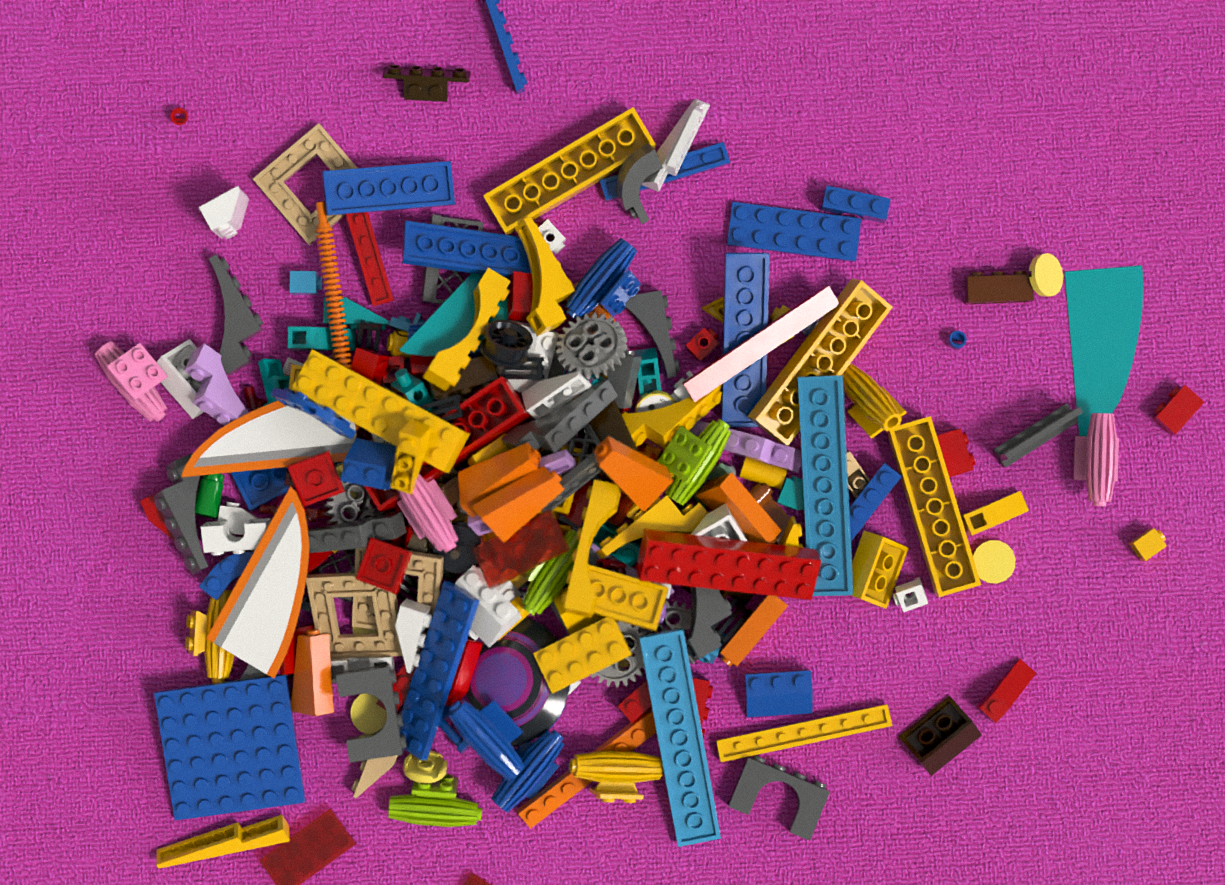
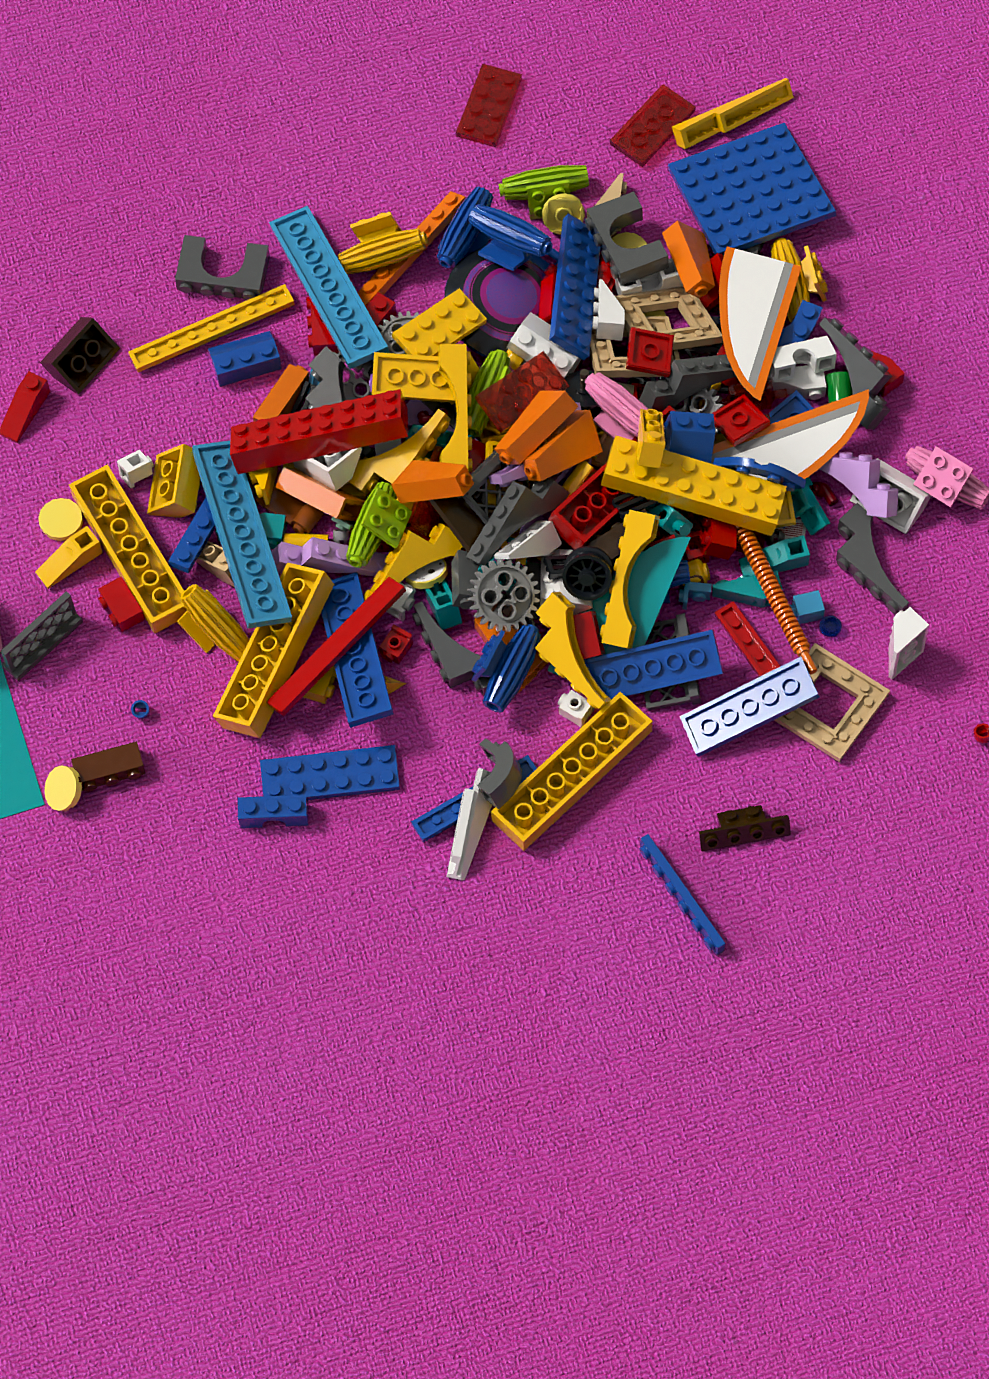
camera: 170 degrees right, 20 degrees down
black tile [356,320,382,352] -> none
none -> clear blue plate [819,615,842,637]

